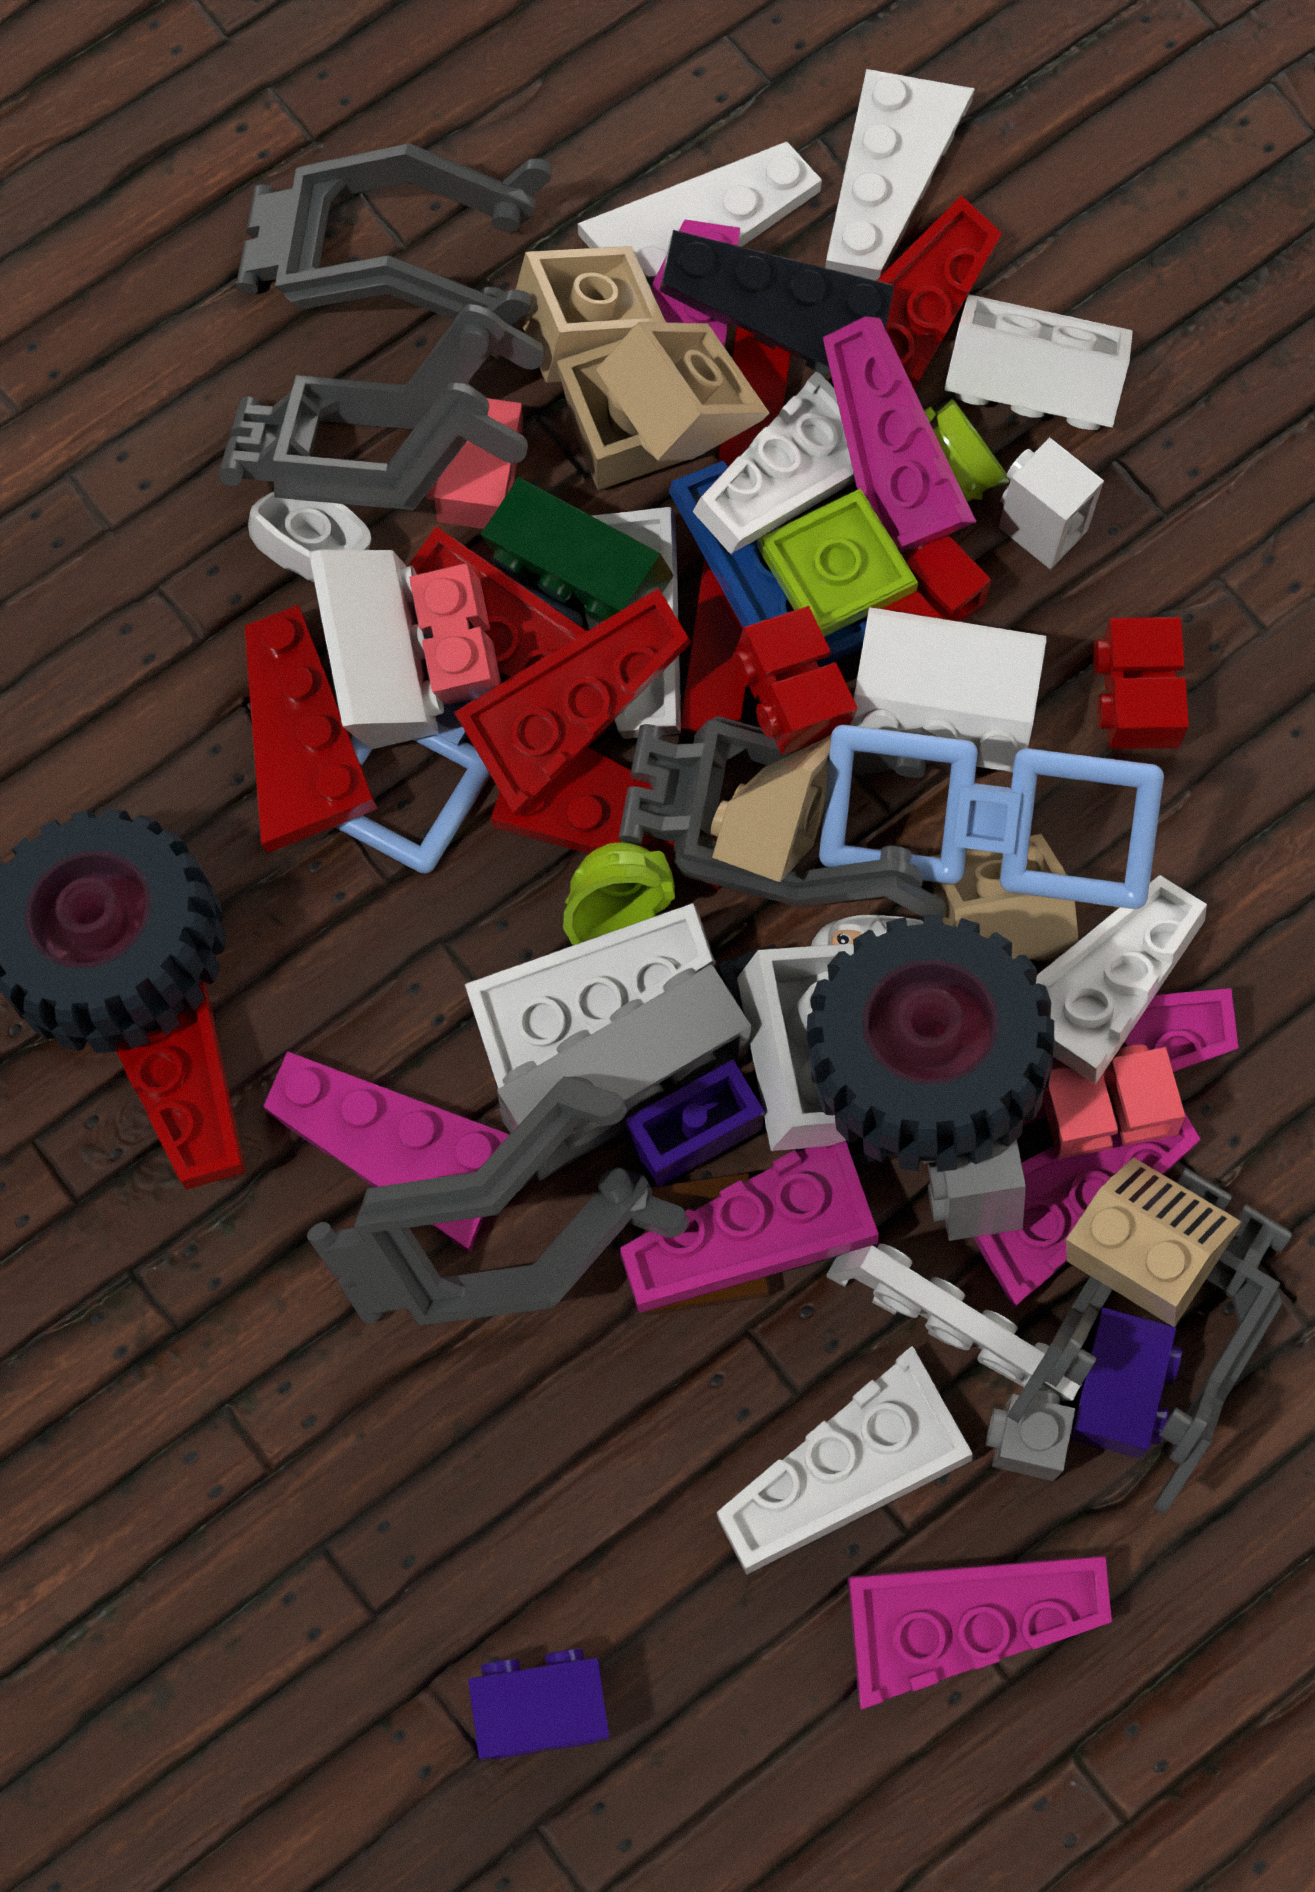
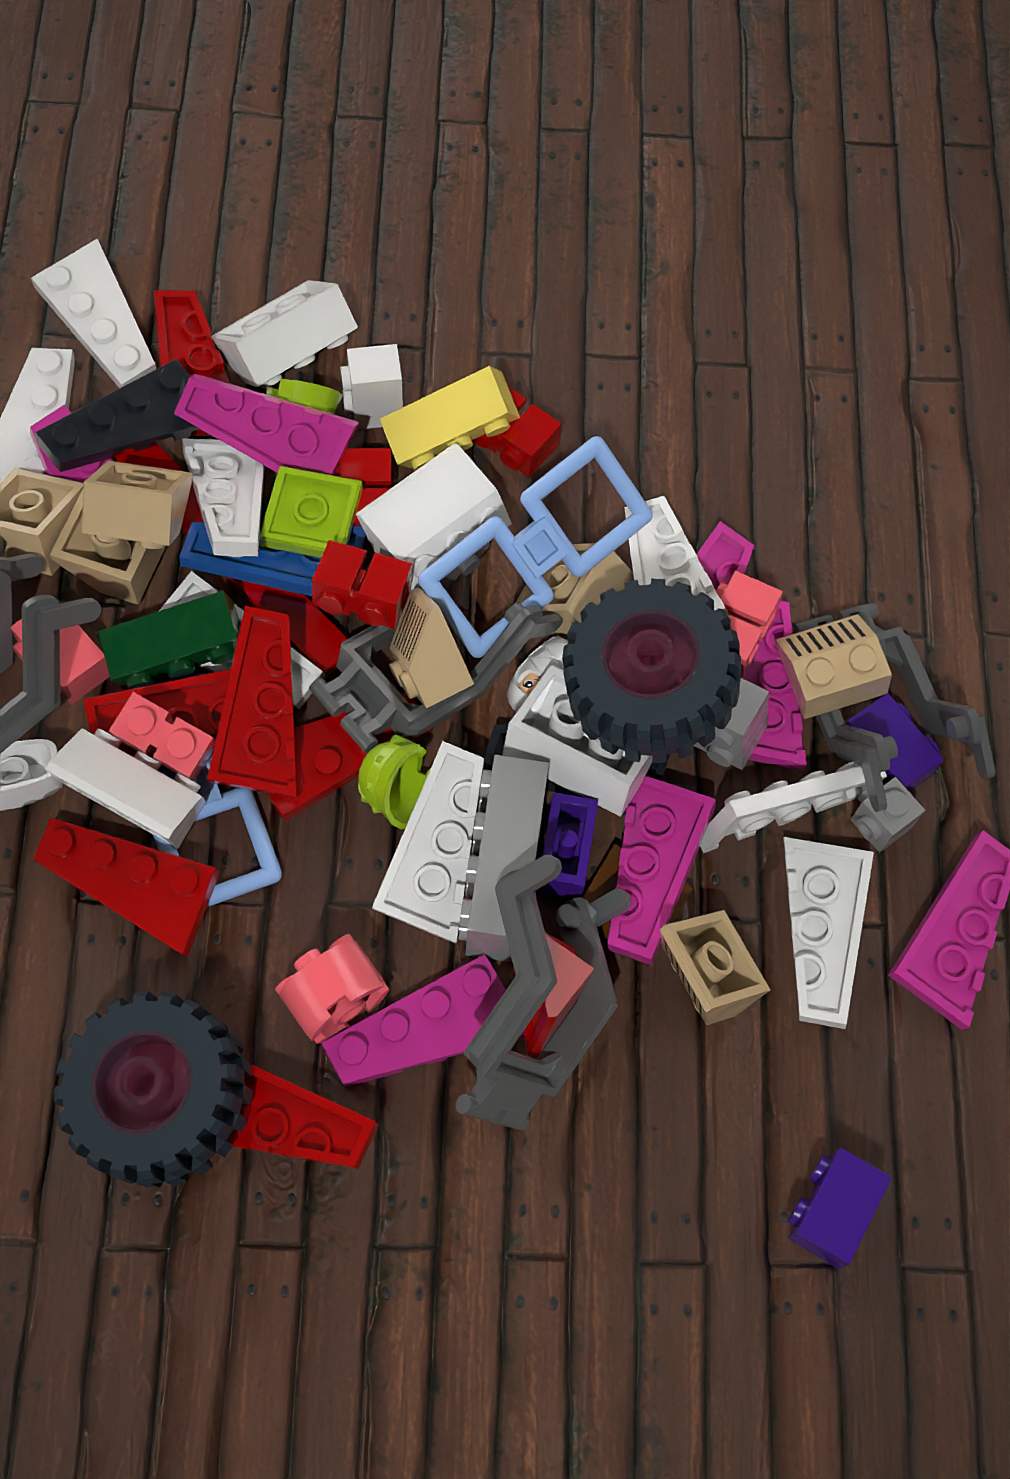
camera: 55 degrees left, 5 degrees down
none -> coral brick [275,934,389,1044]
none -> light yellow brick [380,366,520,471]
none -> slope [512,933,594,1058]
none -> tan slope [660,910,770,1026]

